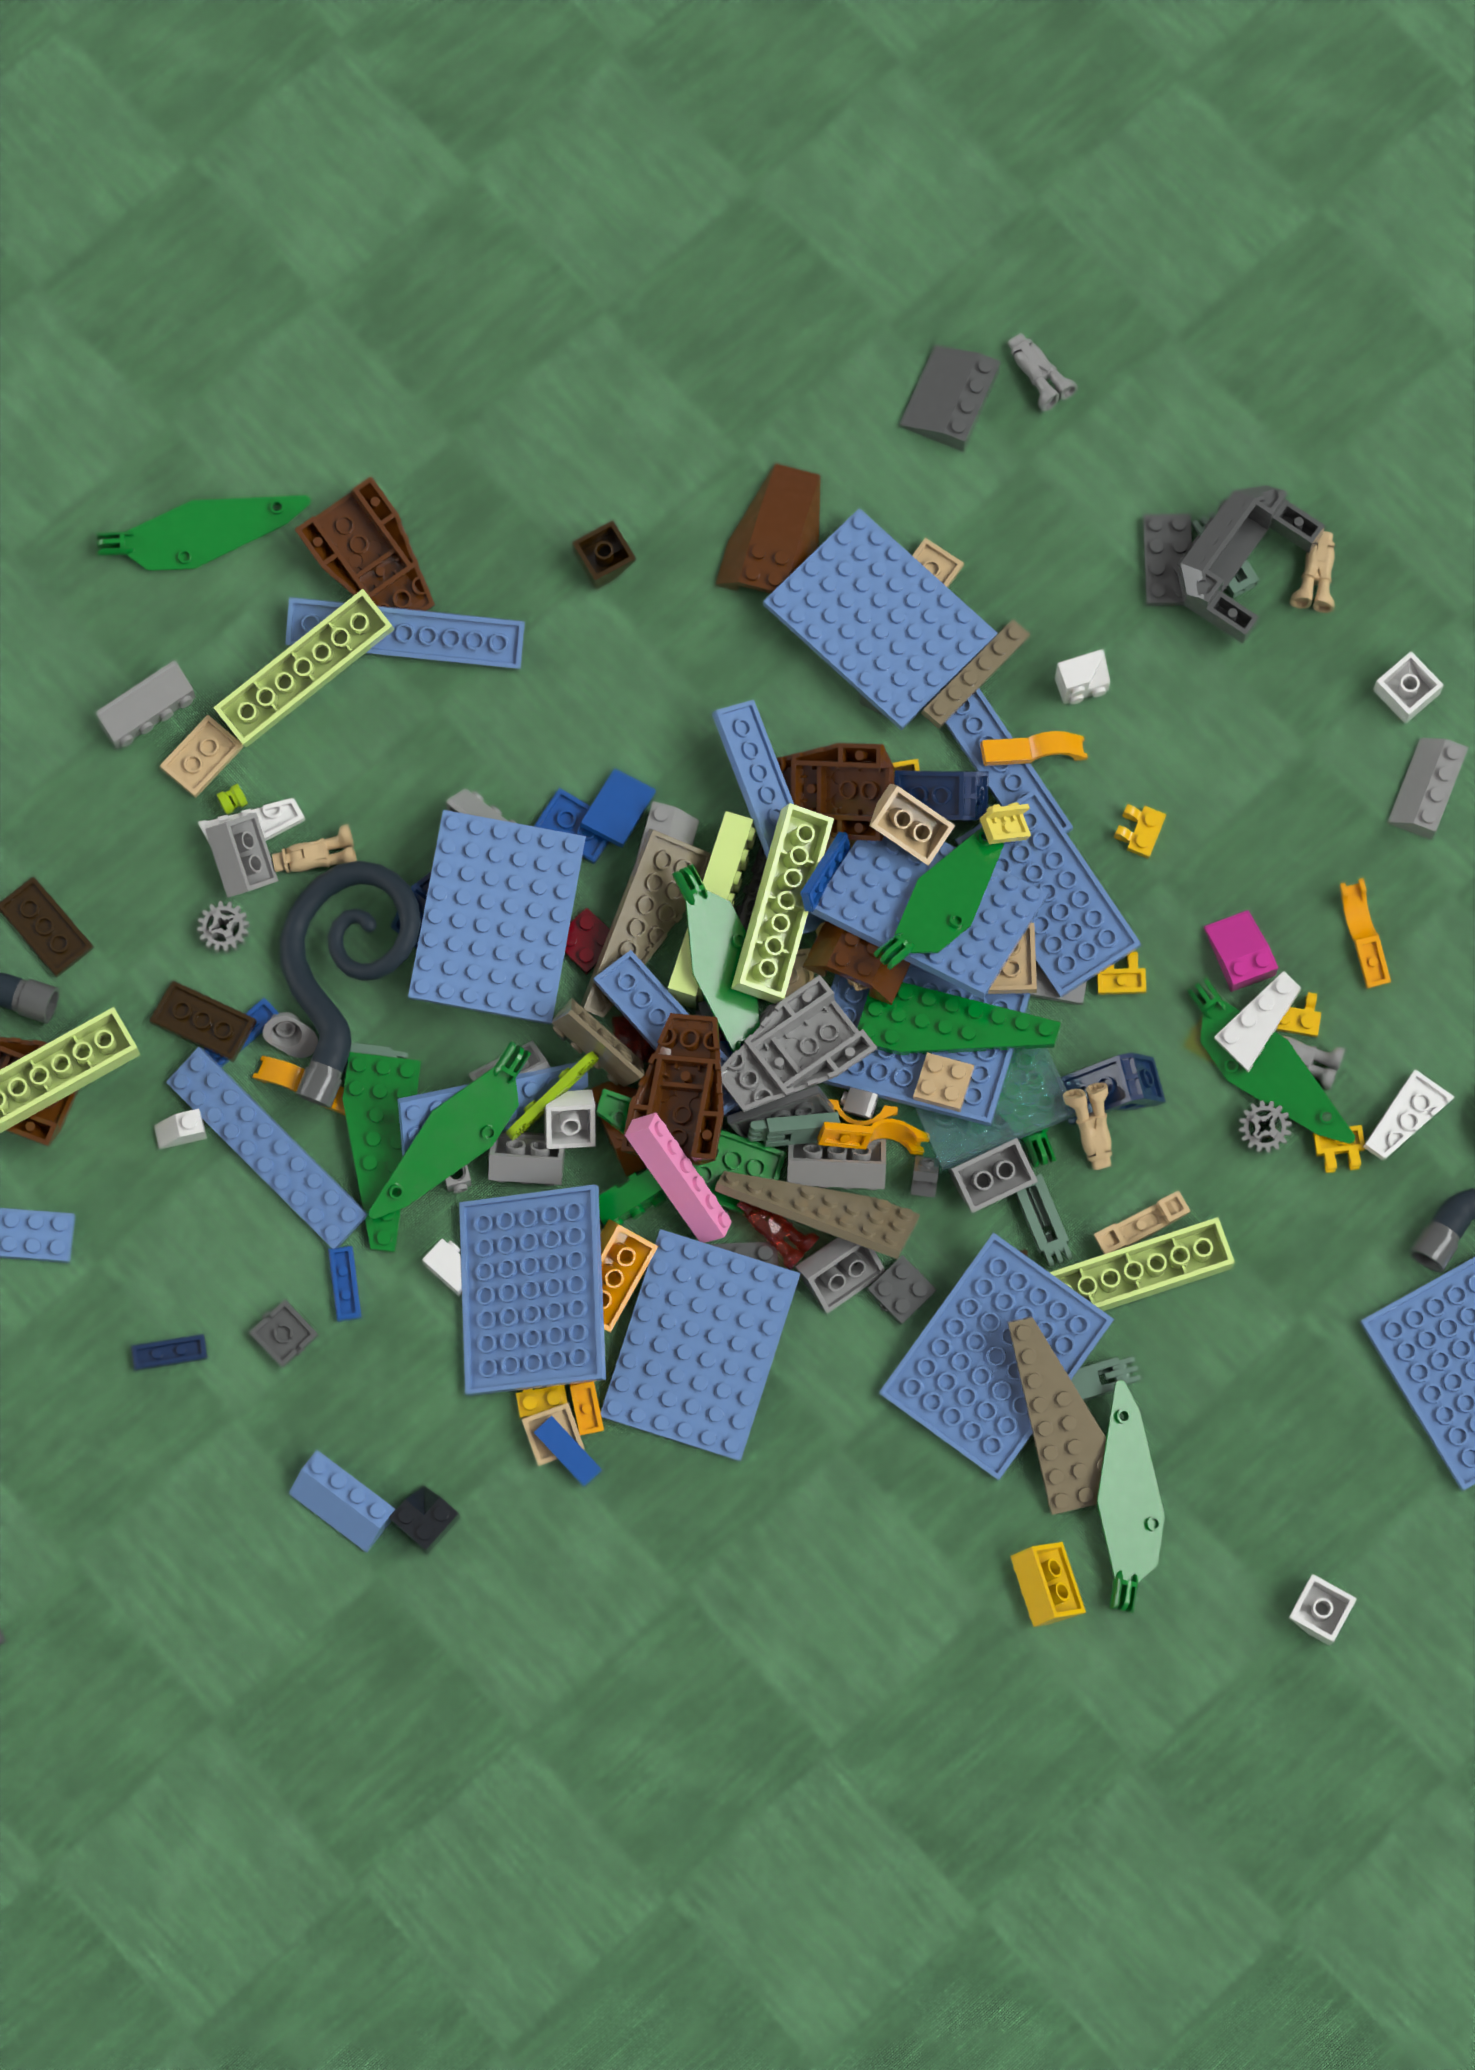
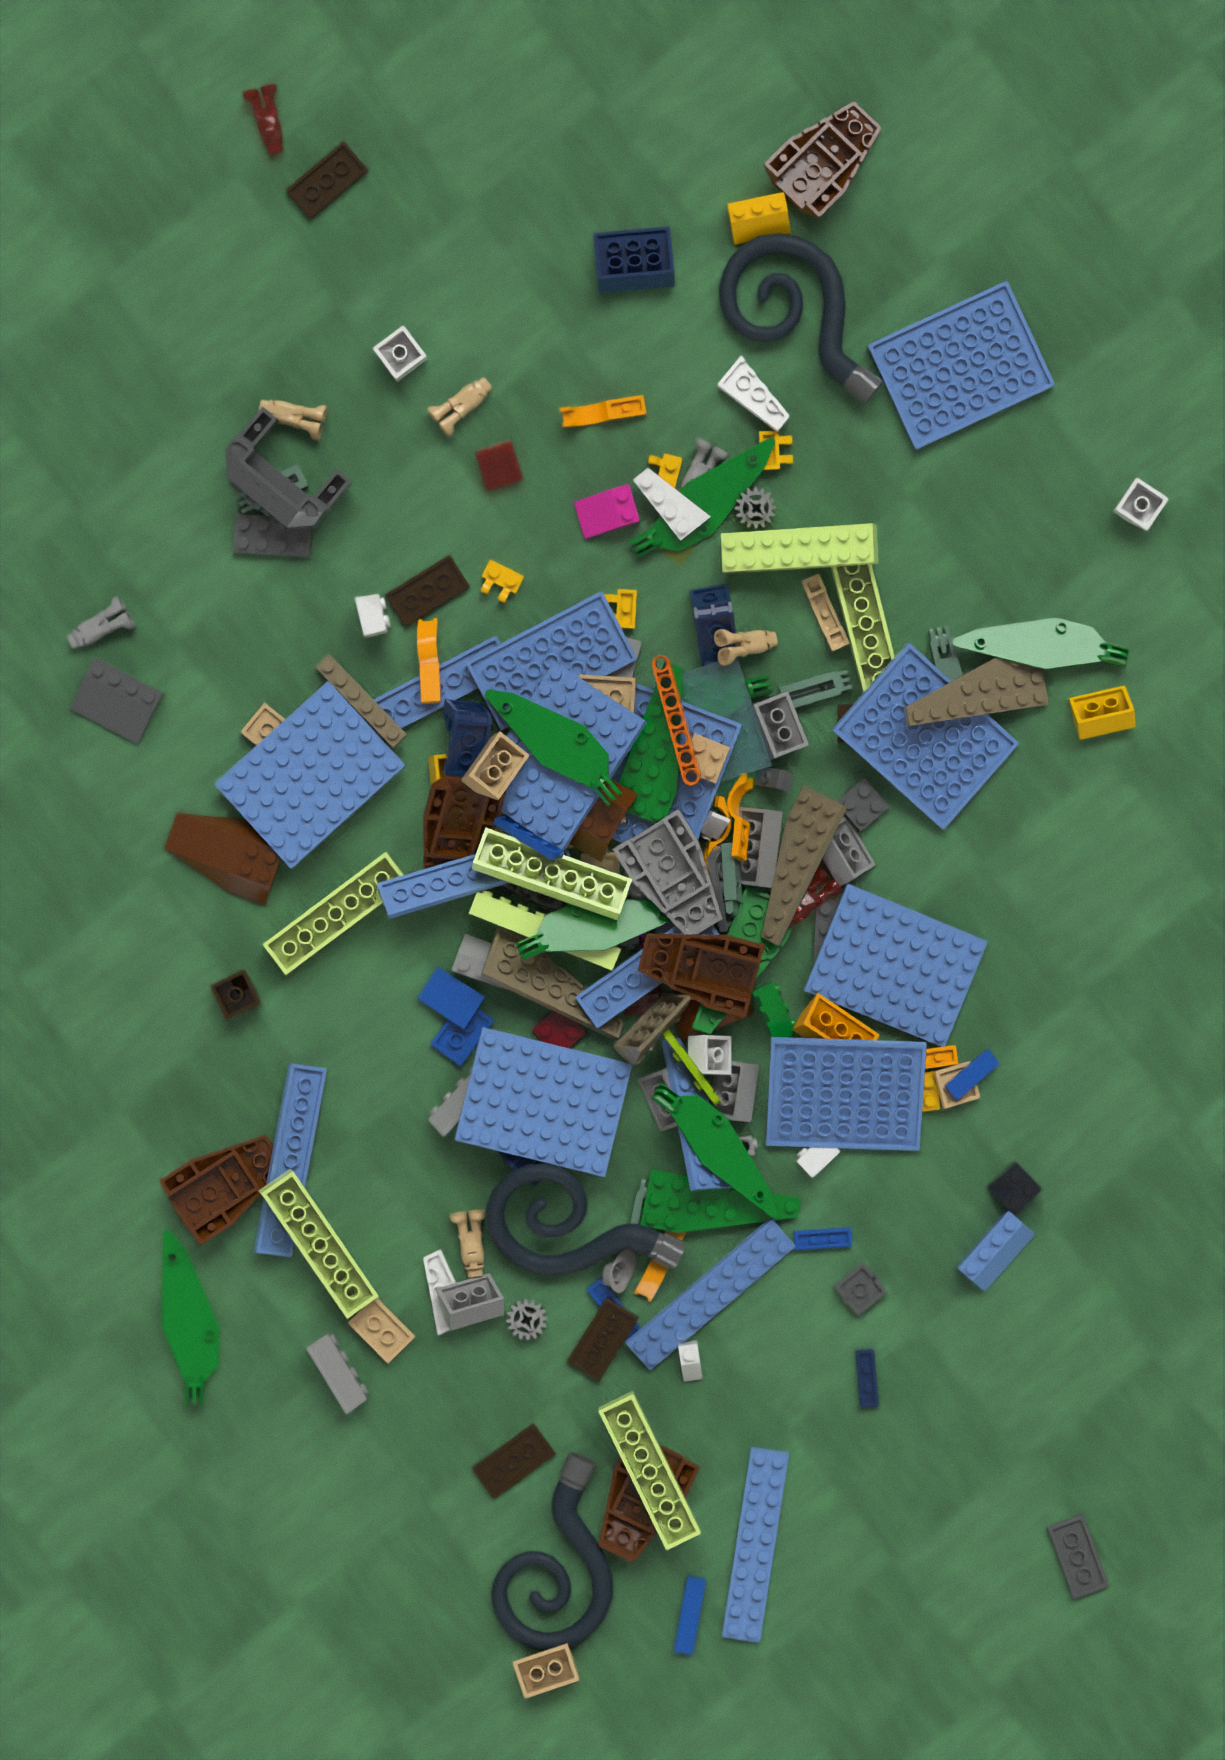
camera: 90 degrees left, 15 degrees up
lime wheel [216,783,248,815] -> none
bright pink brick [625,1113,732,1243] -> none
light yellow bracket [979,802,1031,844] -> none
light grey slope [1387,738,1469,840] -> none
none -> yellowish green brick [263,852,404,975]
none -> dark brown tile [385,554,470,627]
none -> tan piece [426,377,493,437]
none -> clear red slope [475,440,524,491]
none -> orange beam [652,655,701,785]
none -> yellowish green brick [721,523,879,574]

